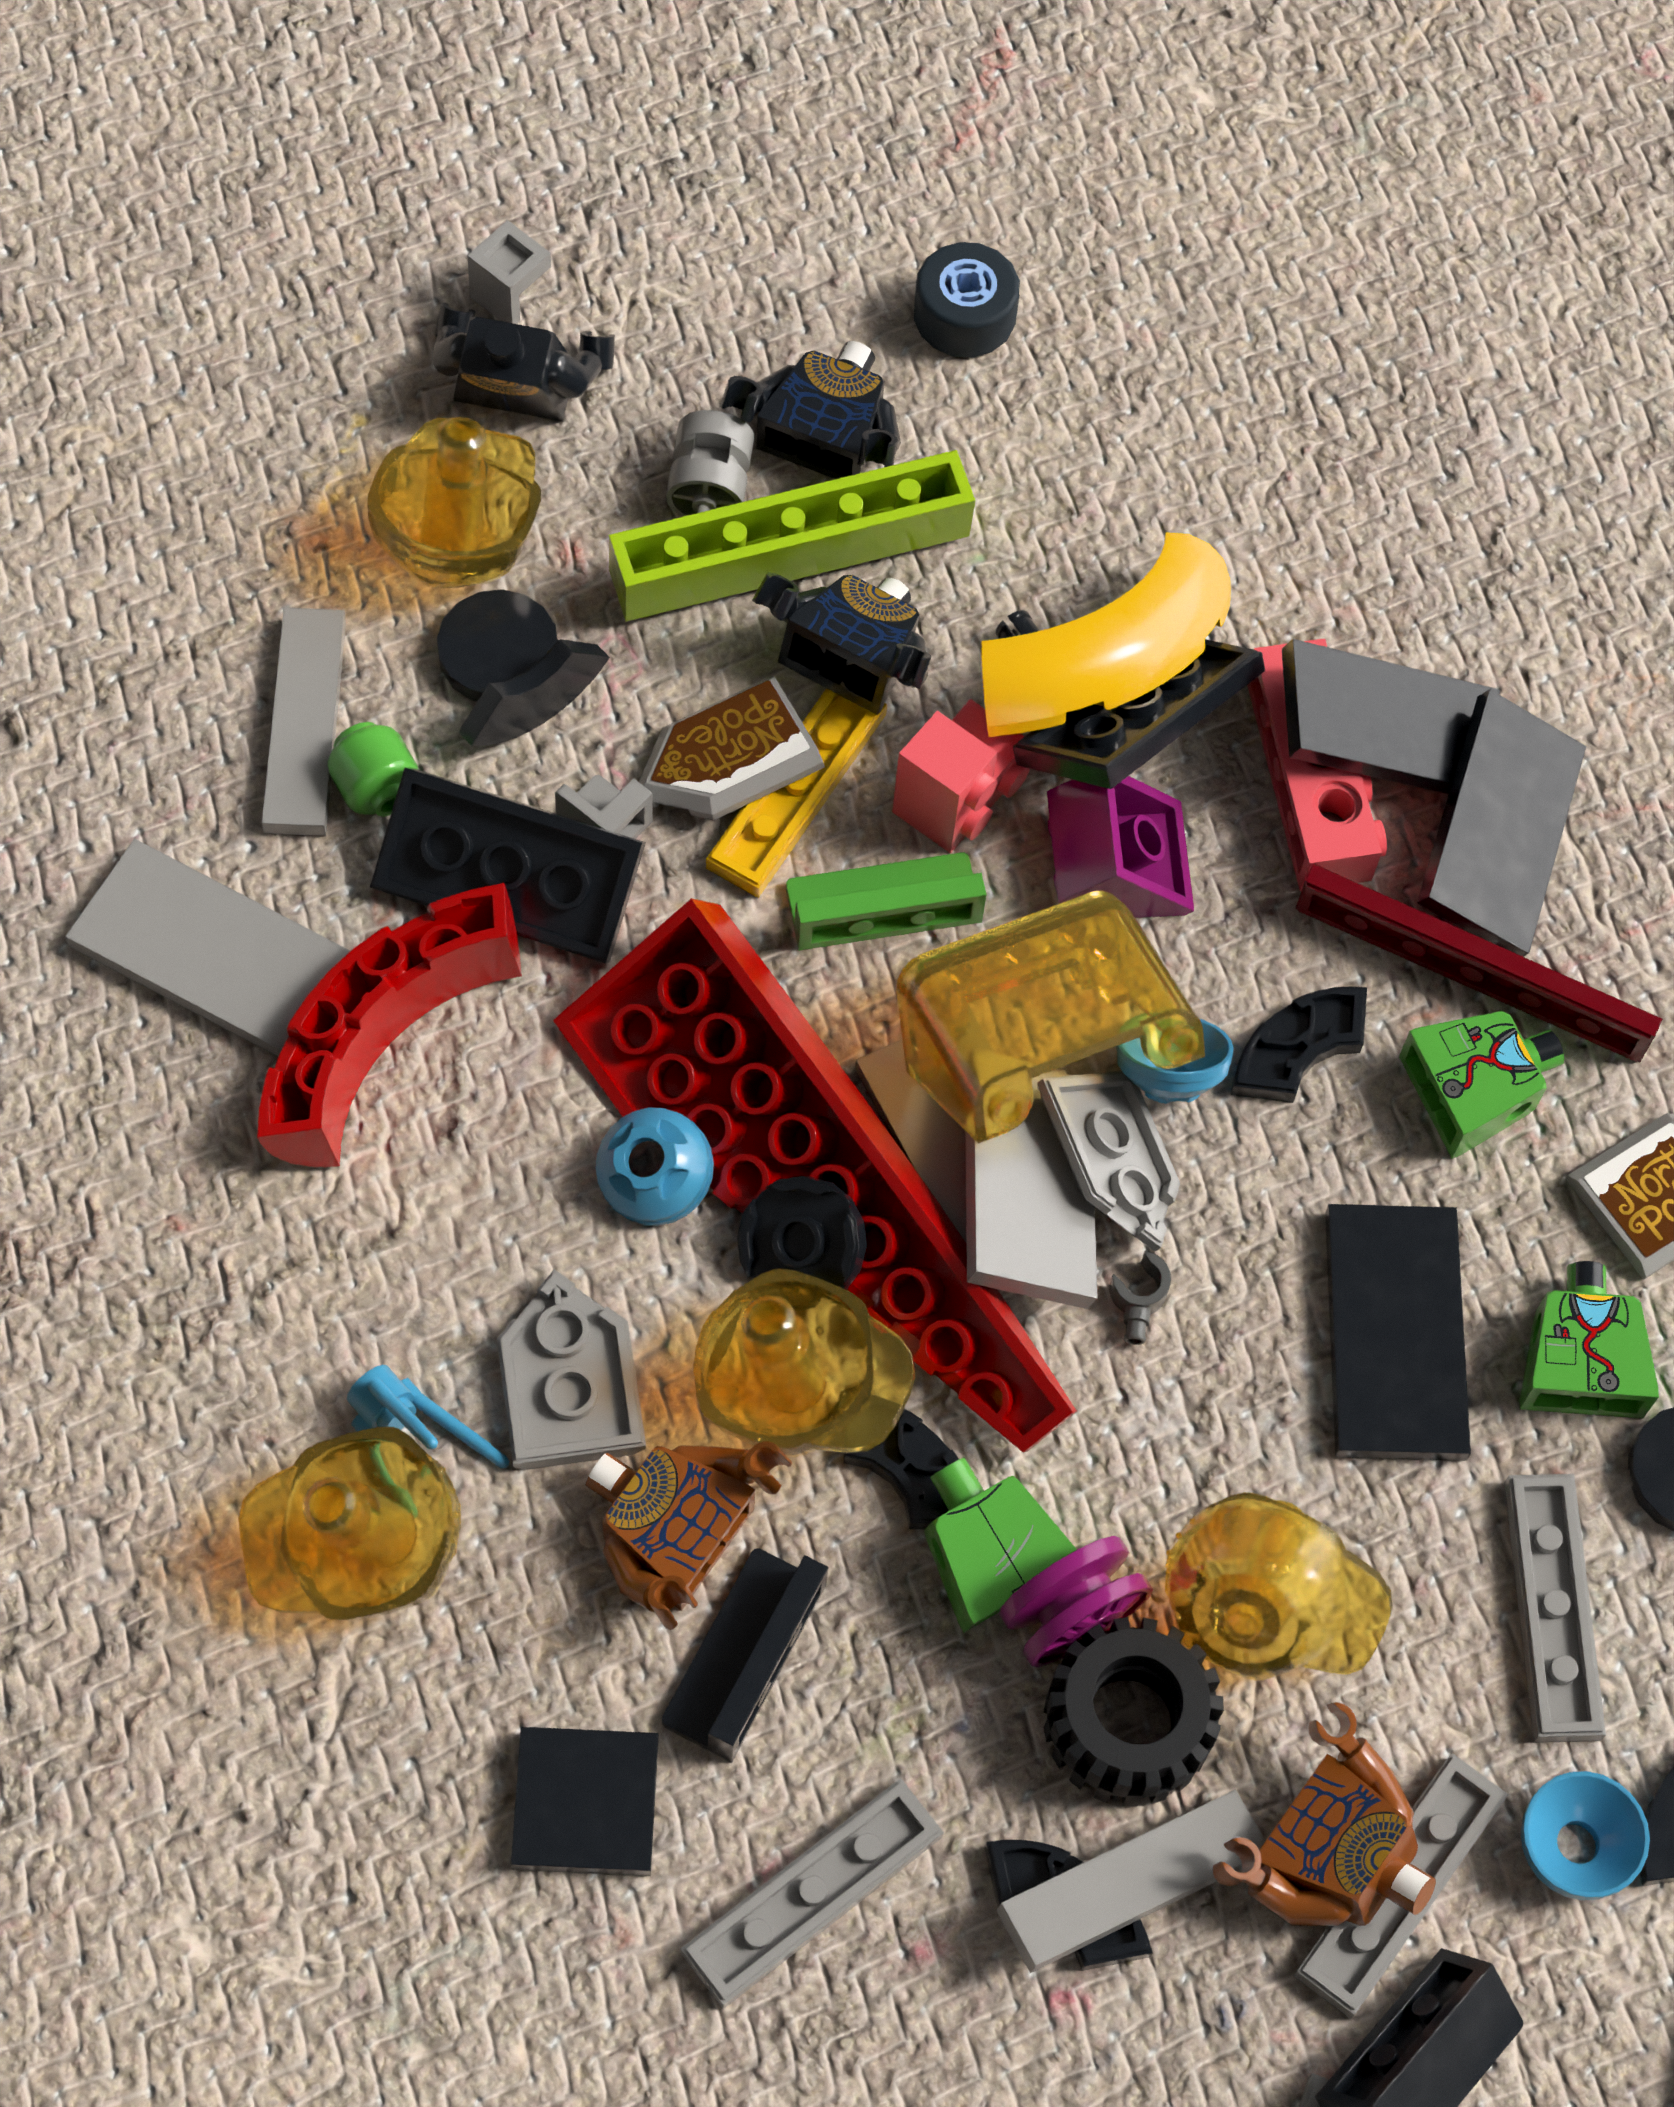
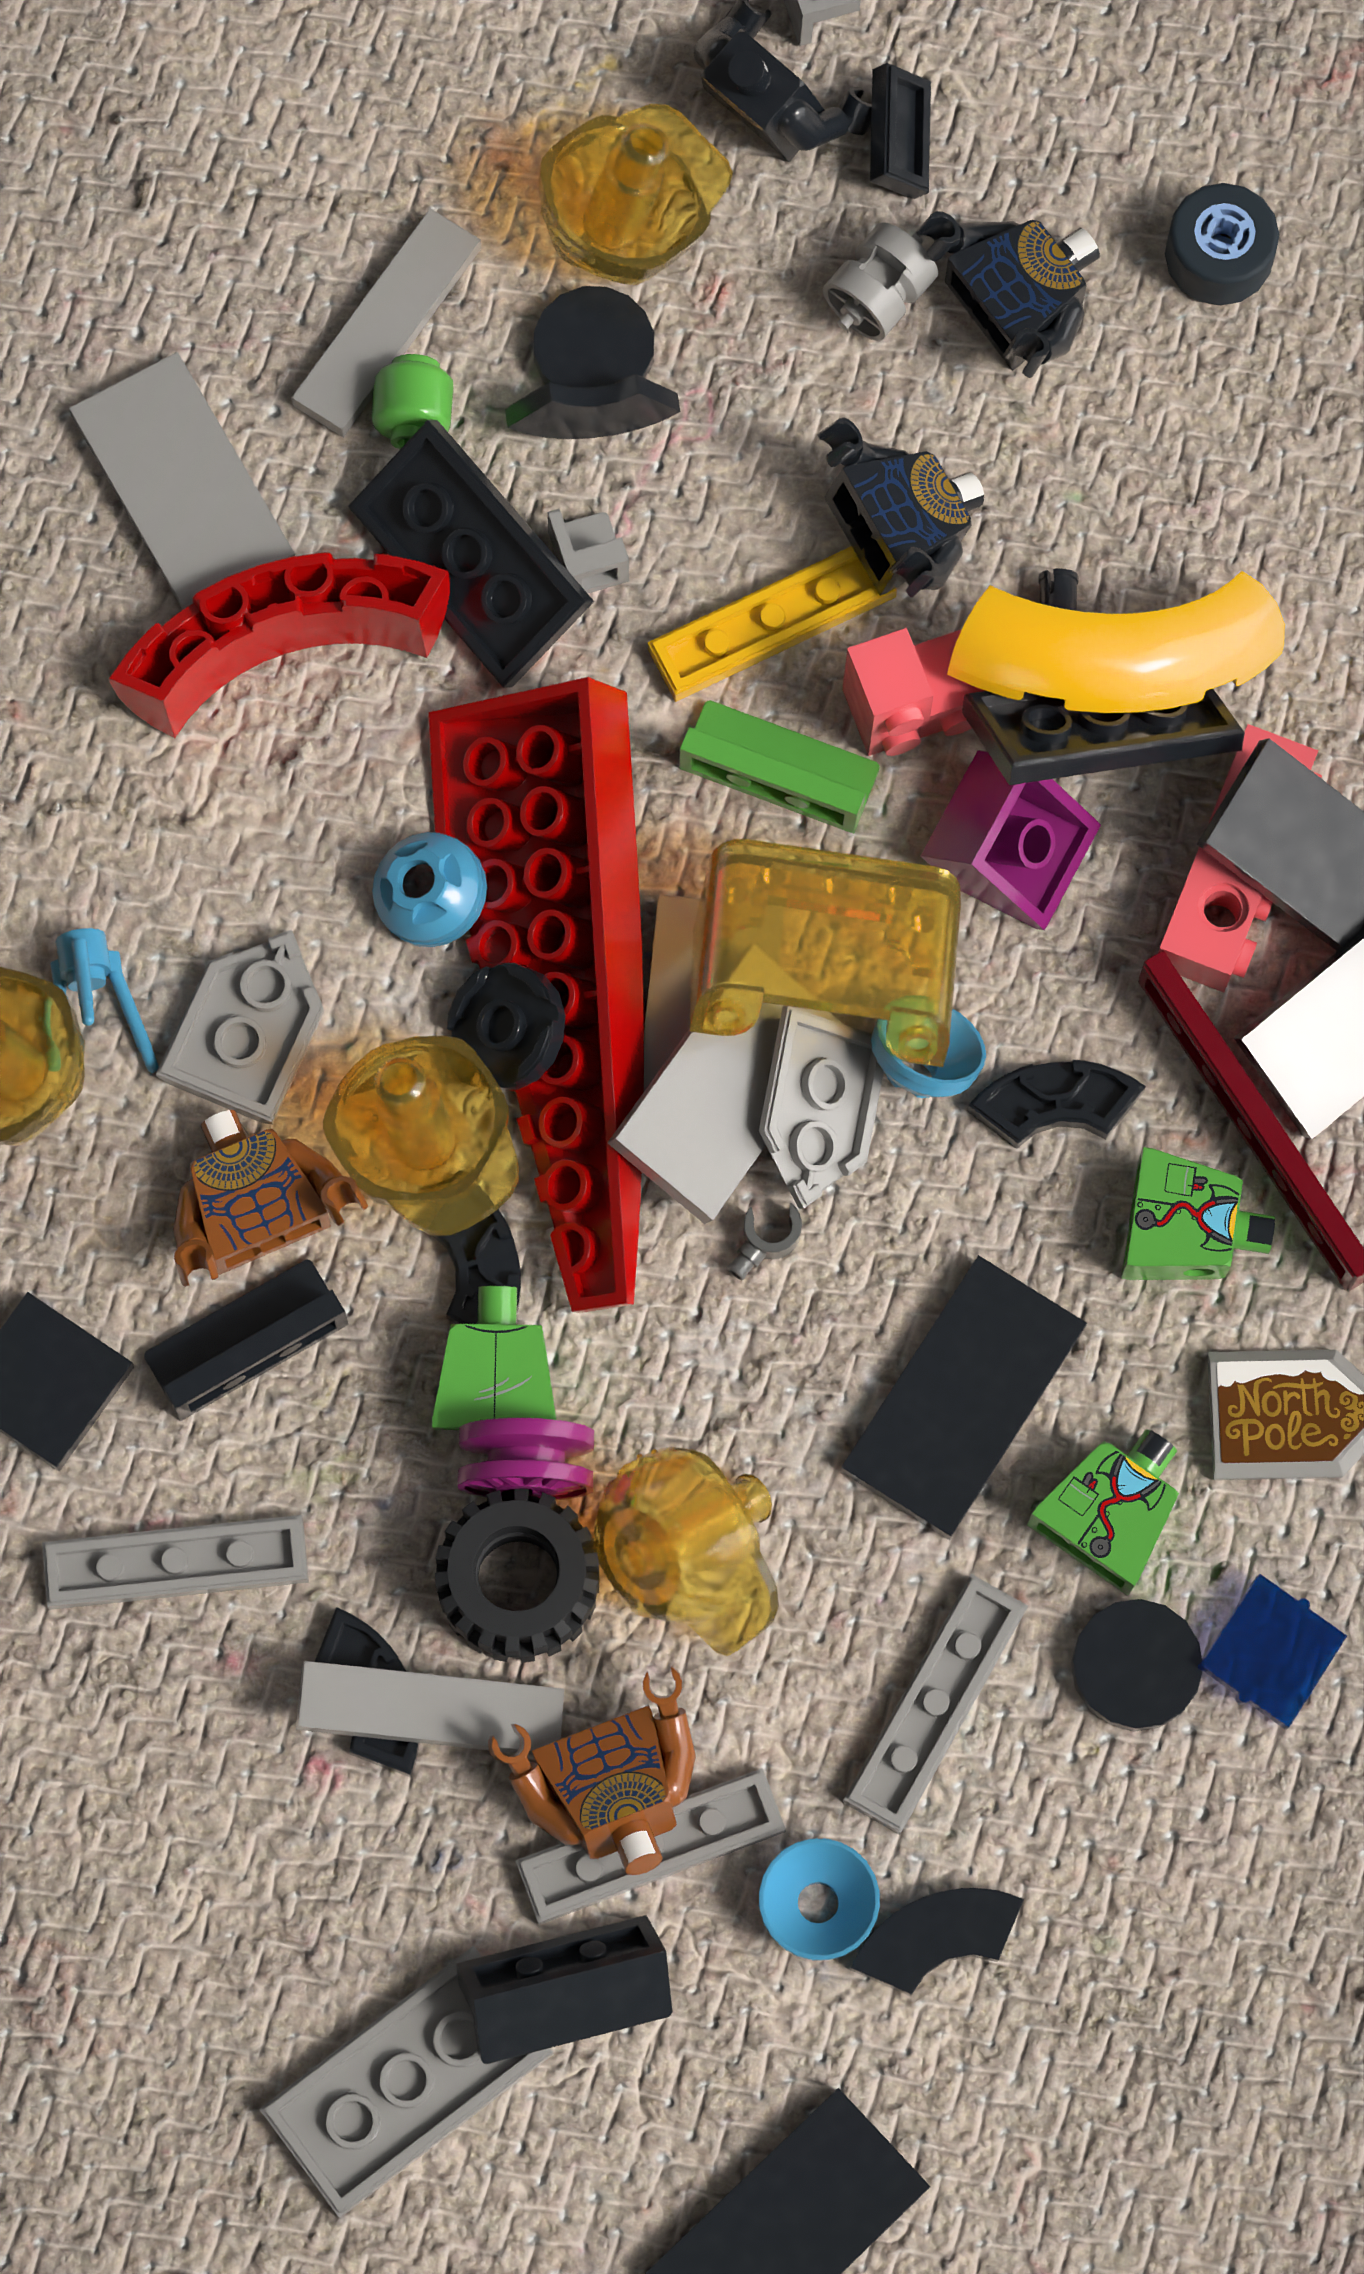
camera: 35 degrees right, 10 degrees up
lime brick [609,450,976,622] -> none
tile [639,676,825,820] -> none
none -> black tile [870,63,931,199]

